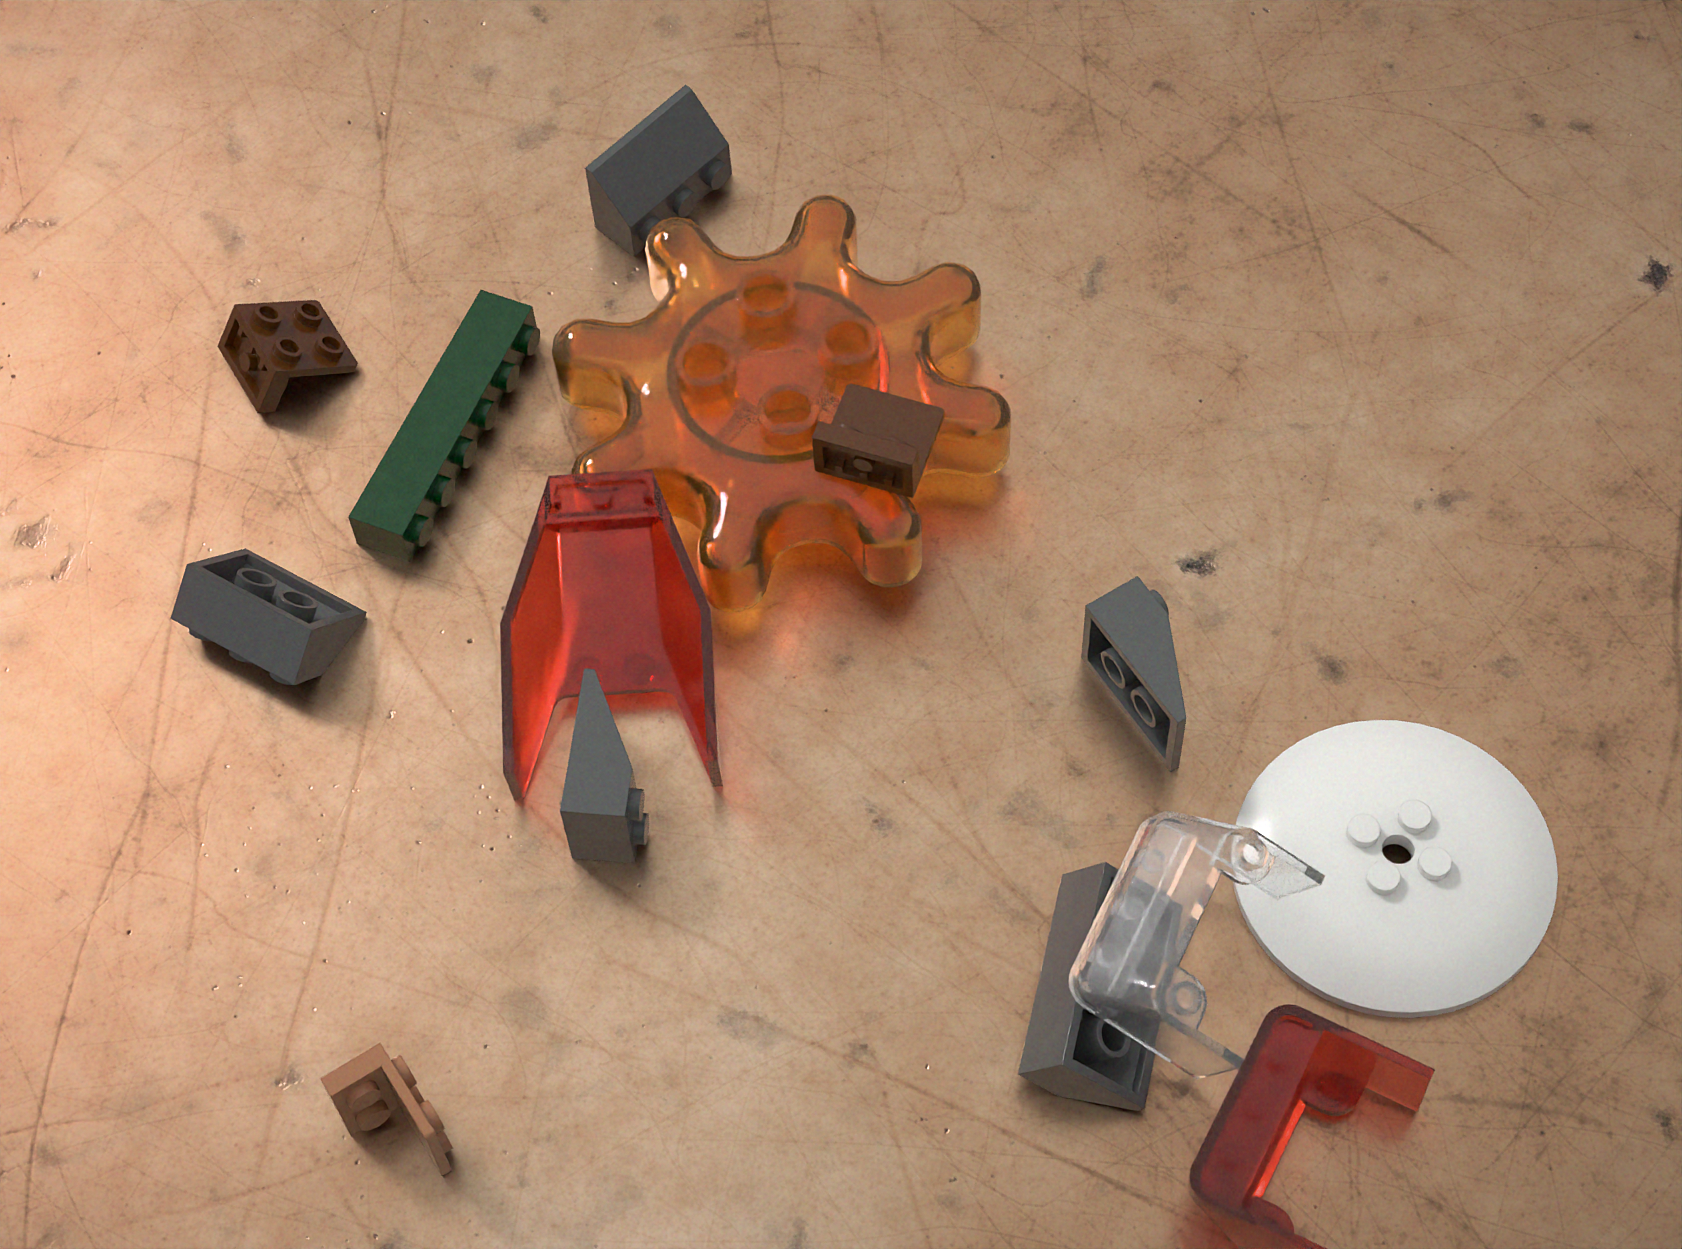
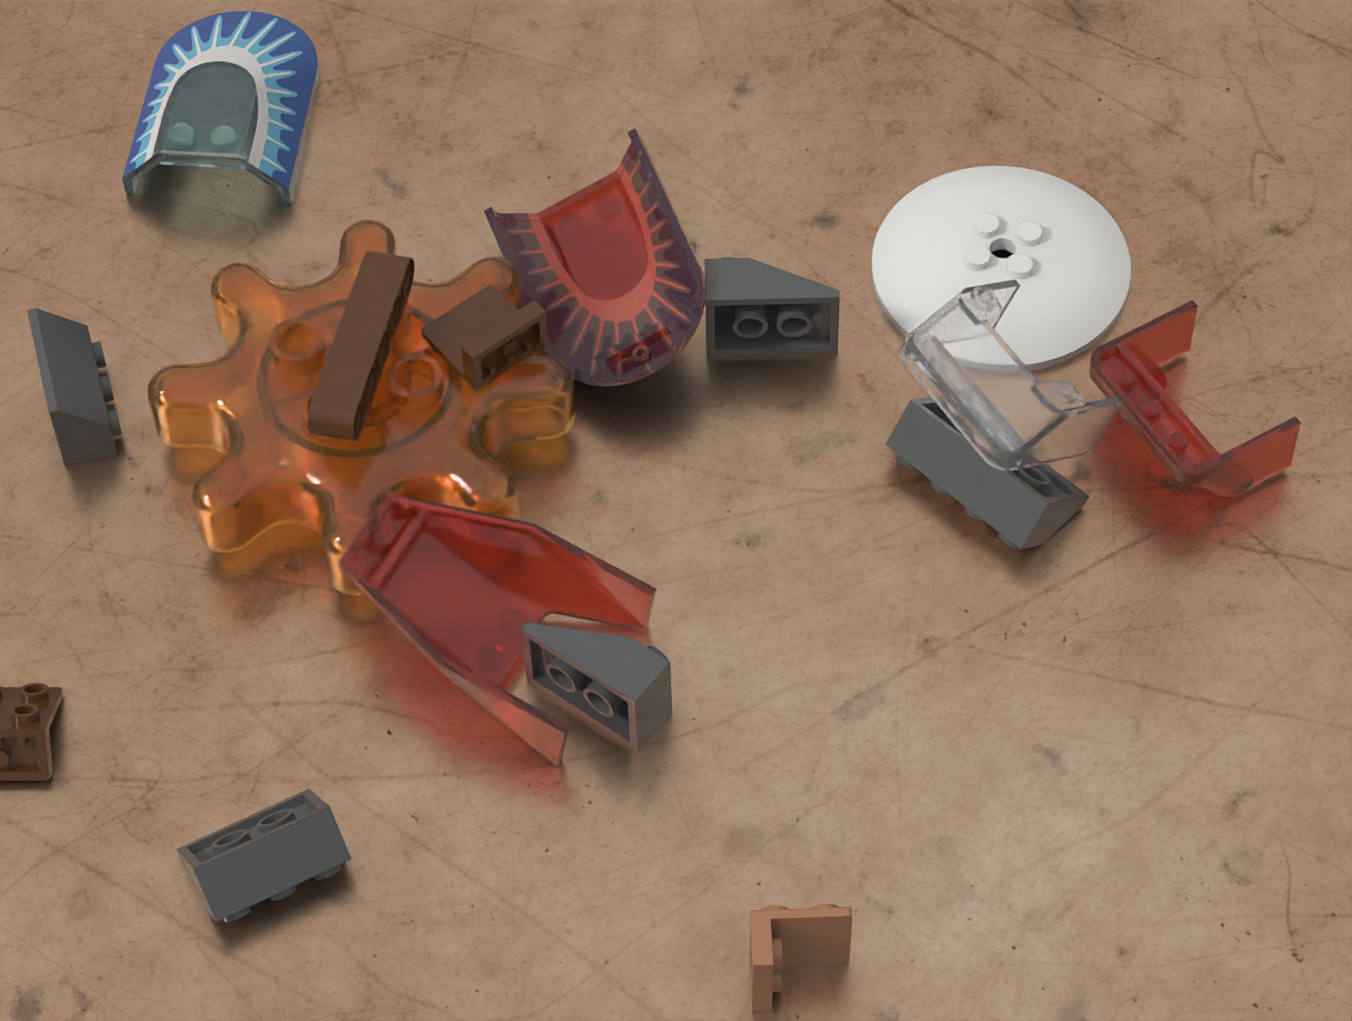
camera: 60 degrees left, 5 degrees down
dark green brick [348,290,540,562] -> none
none -> windscreen [122,11,319,203]
none -> reddish brown beam [308,251,415,442]
none -> clear red windscreen [484,128,706,386]

